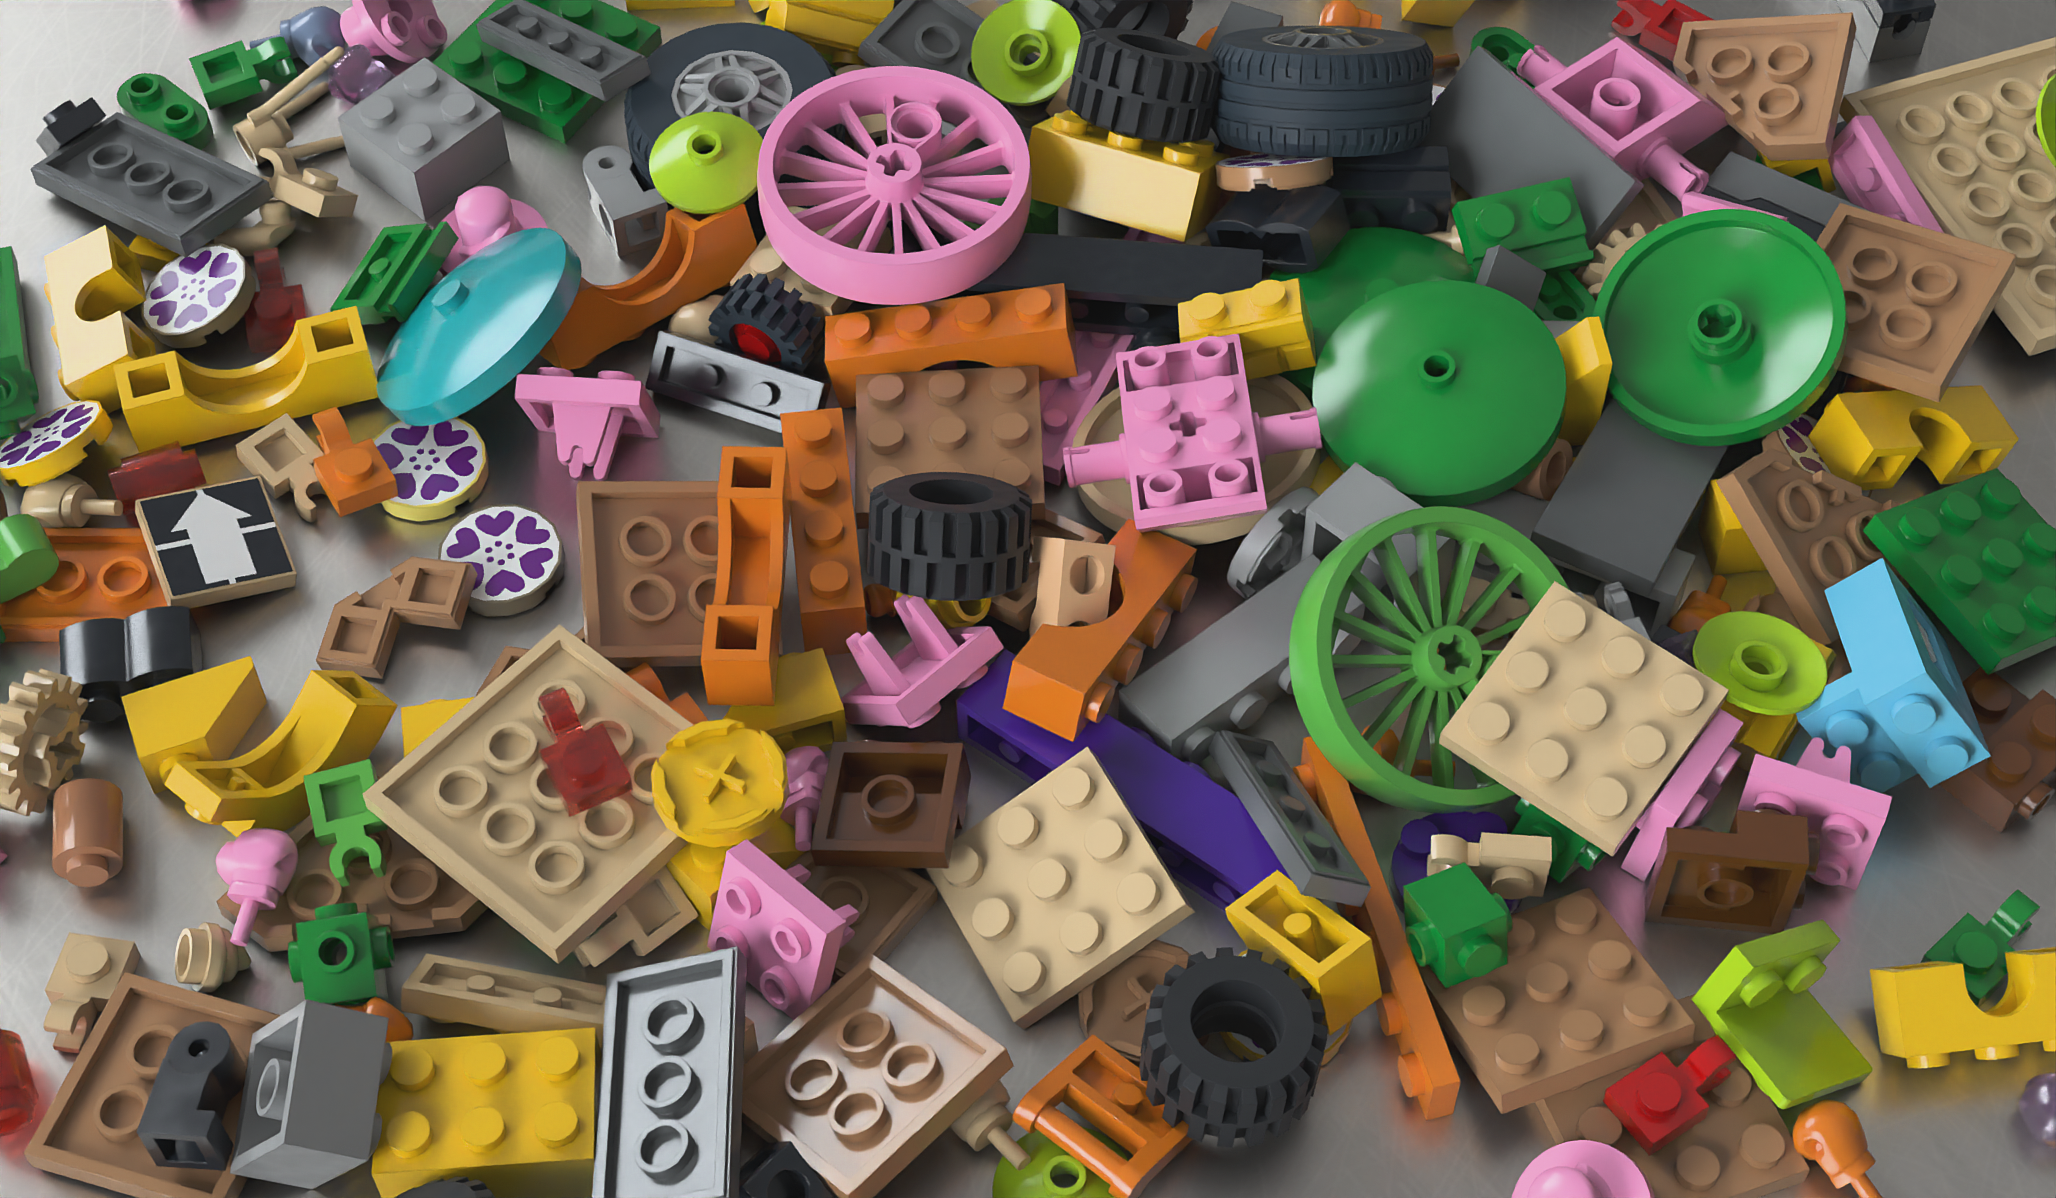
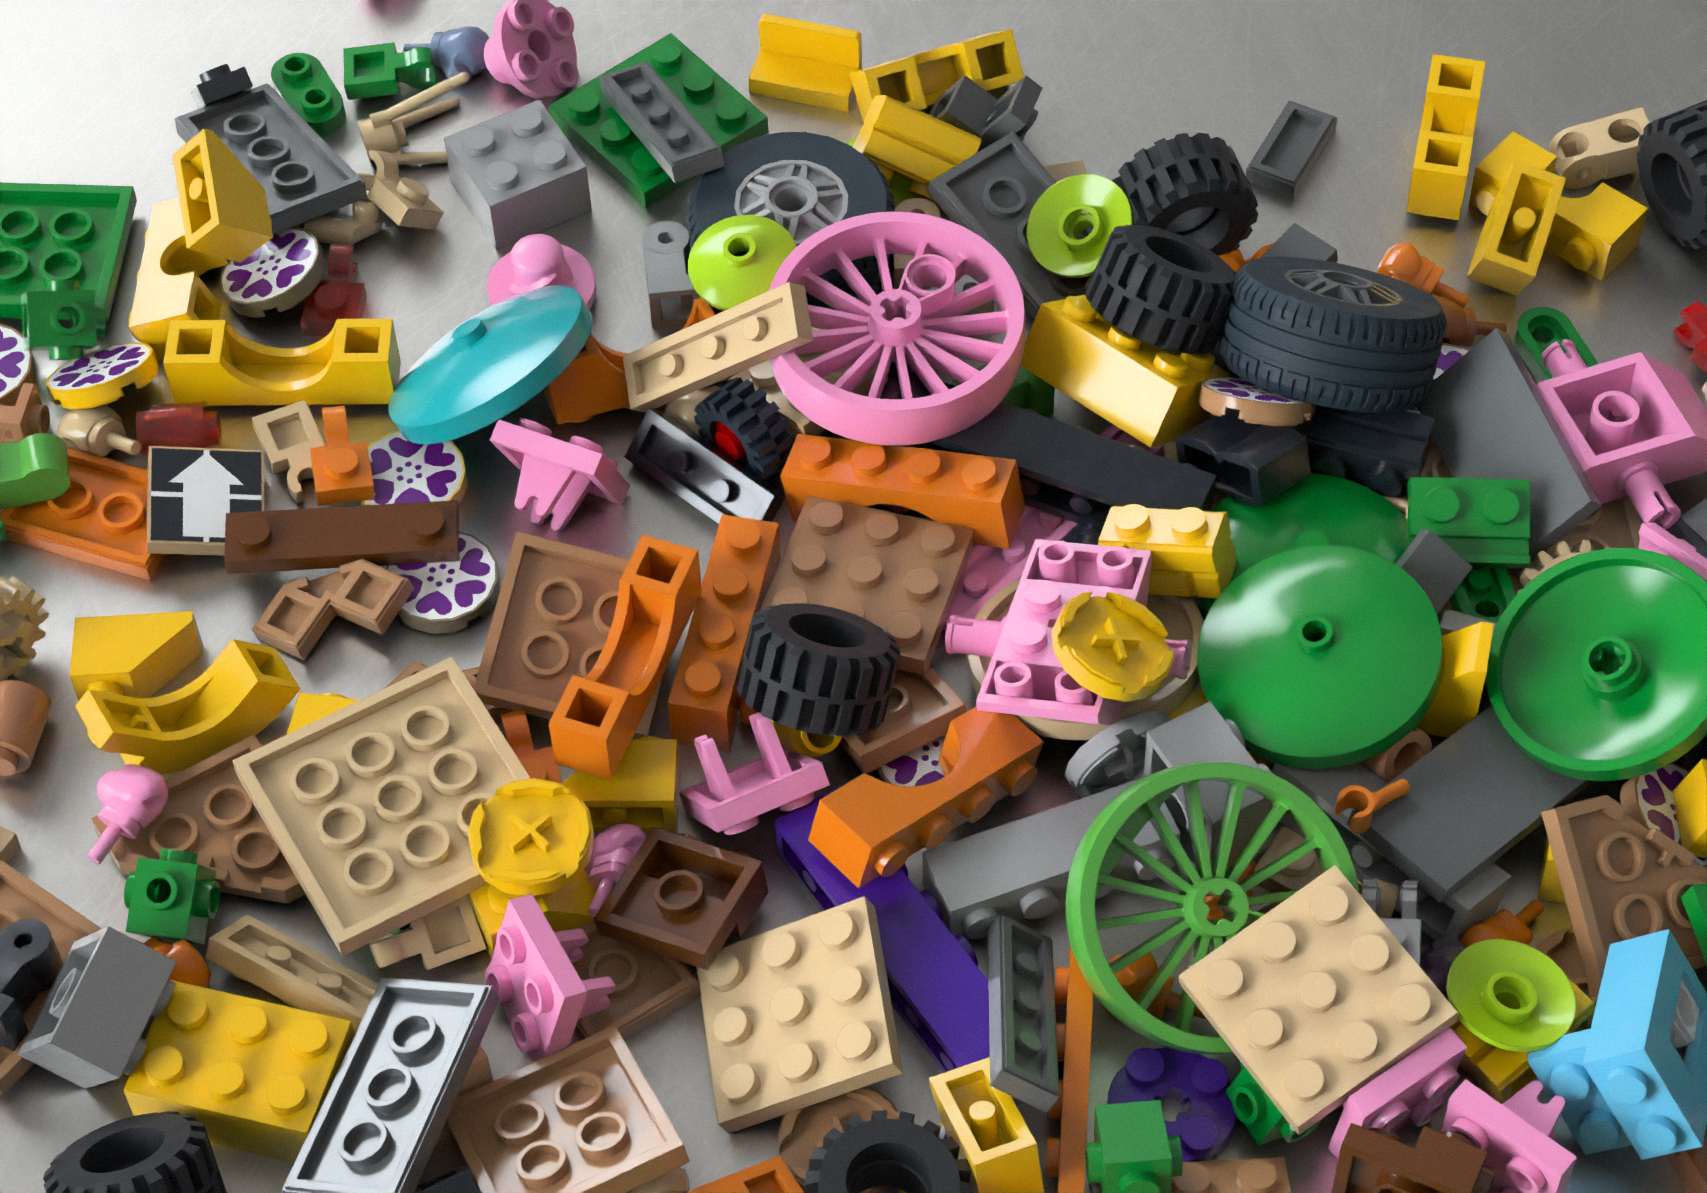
camera: 20 degrees right, 0 degrees up
black brick [59,606,203,723] -> none
tan plate [175,922,251,992] -> none
bright green plate [303,759,388,887] -> none
clear purple piece [327,43,397,105] -> none
green plate [330,221,459,325] -> none
clear red plate [538,687,633,817] -> none
light nougat leg [1030,536,1116,639] -> none
tan plate [1427,832,1552,899] -> none
none -> yellow slope [173,129,273,263]
none -> reddish brown plate [224,500,460,574]
none -> tan plate [623,282,813,412]
none -> yellow tile [1051,591,1174,702]
none -> orange hand [1334,779,1410,834]

